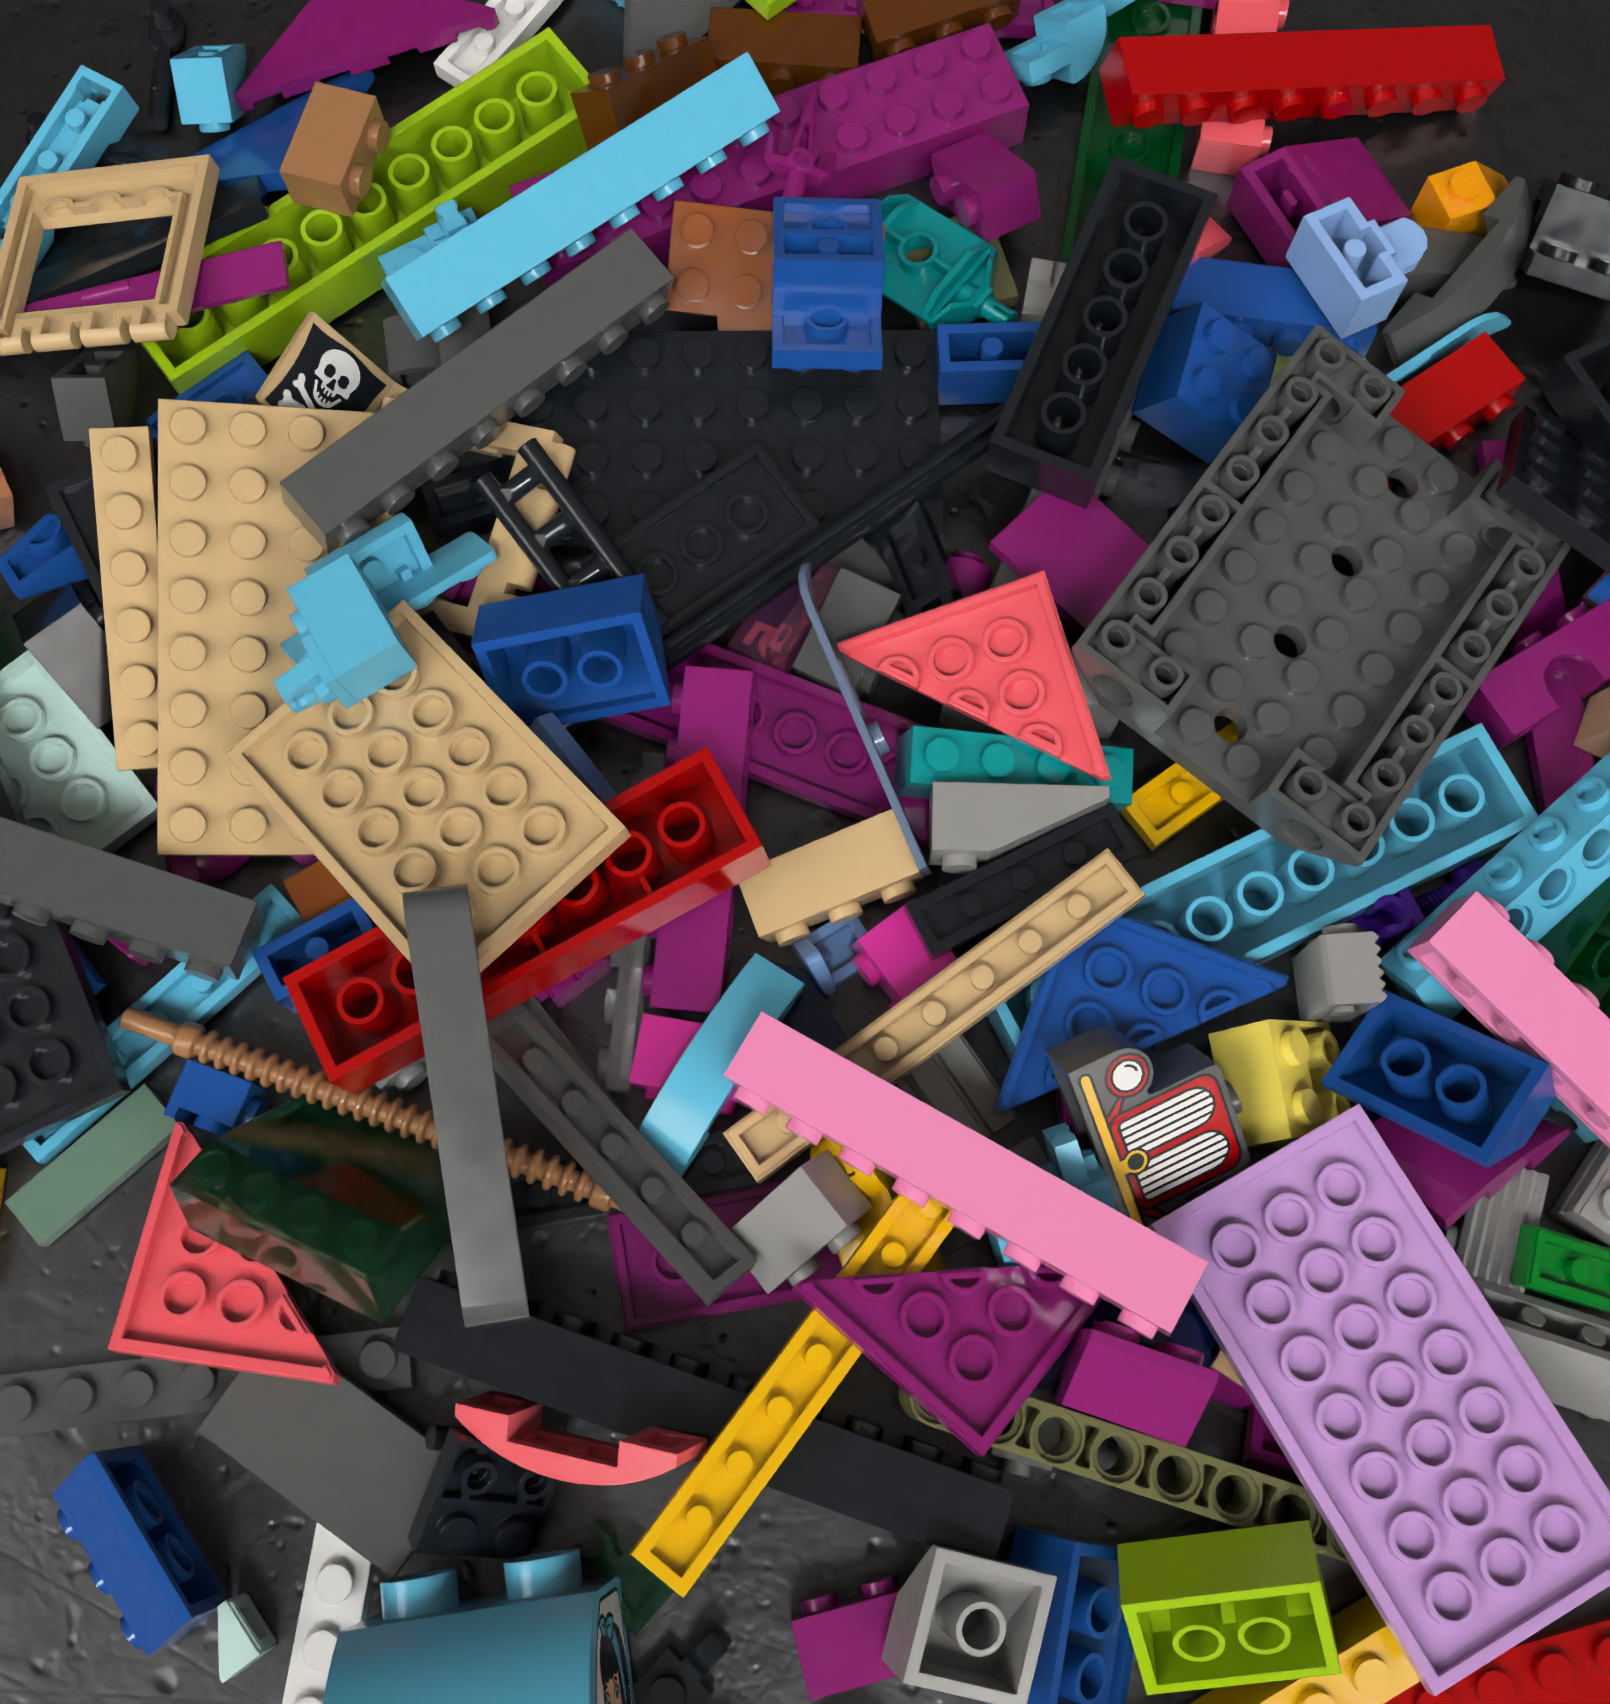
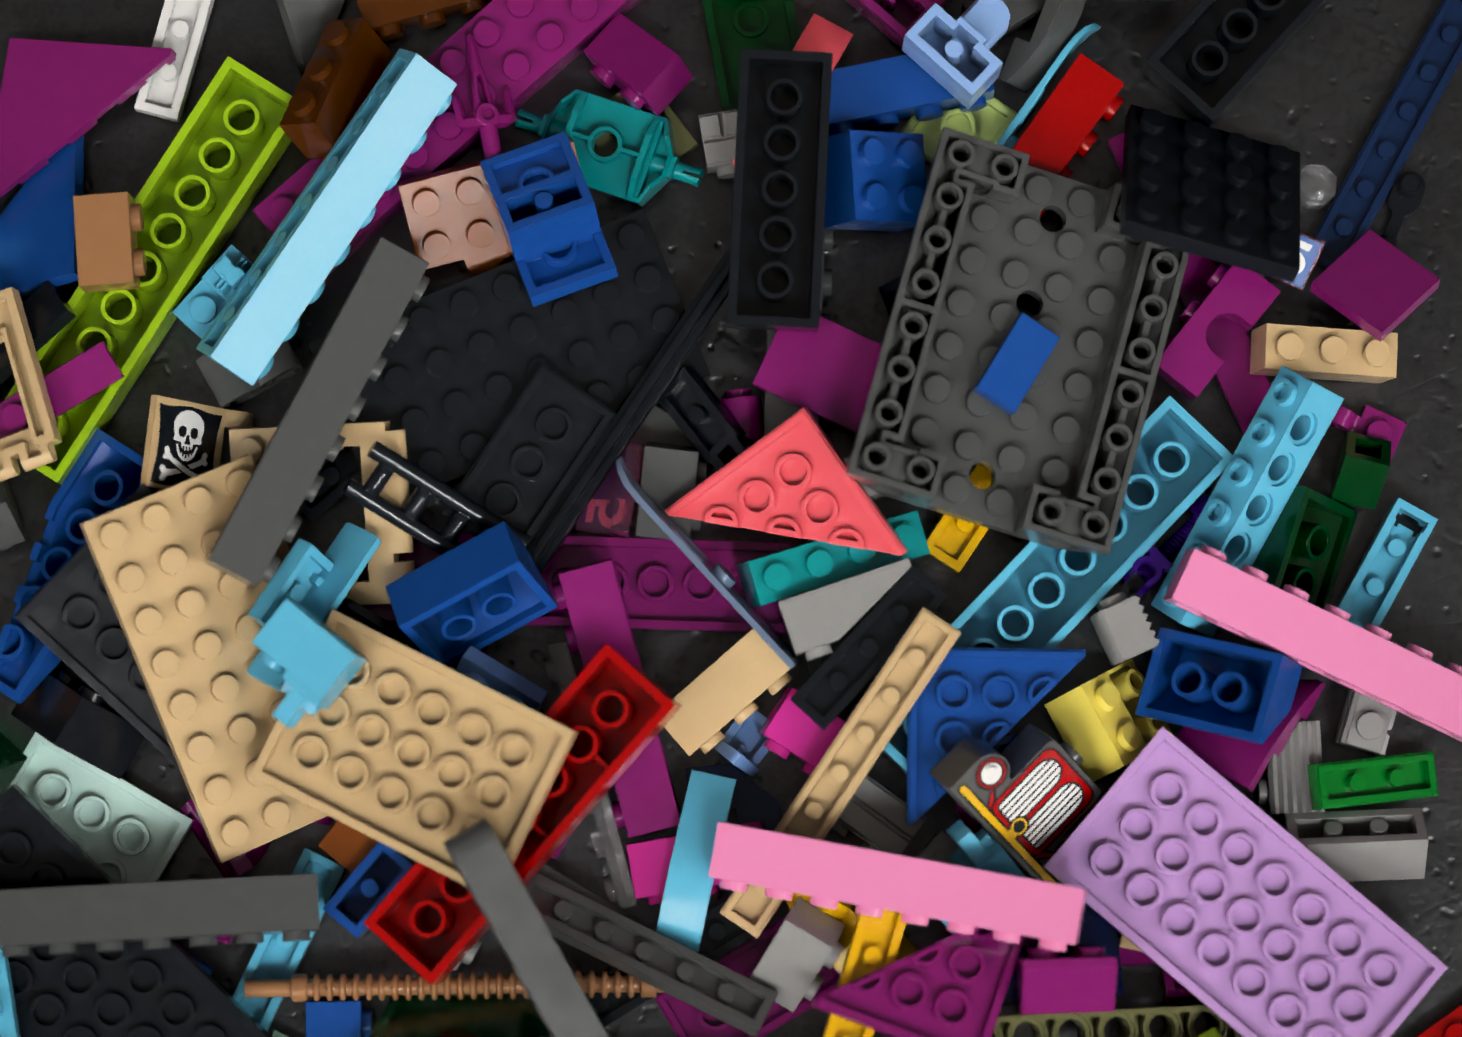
camera: 20 degrees left, 10 degrees up
tan plate [89,426,158,771] -> none
blue brick [935,321,1041,405] -> none
none -> blue tile [973,312,1060,415]

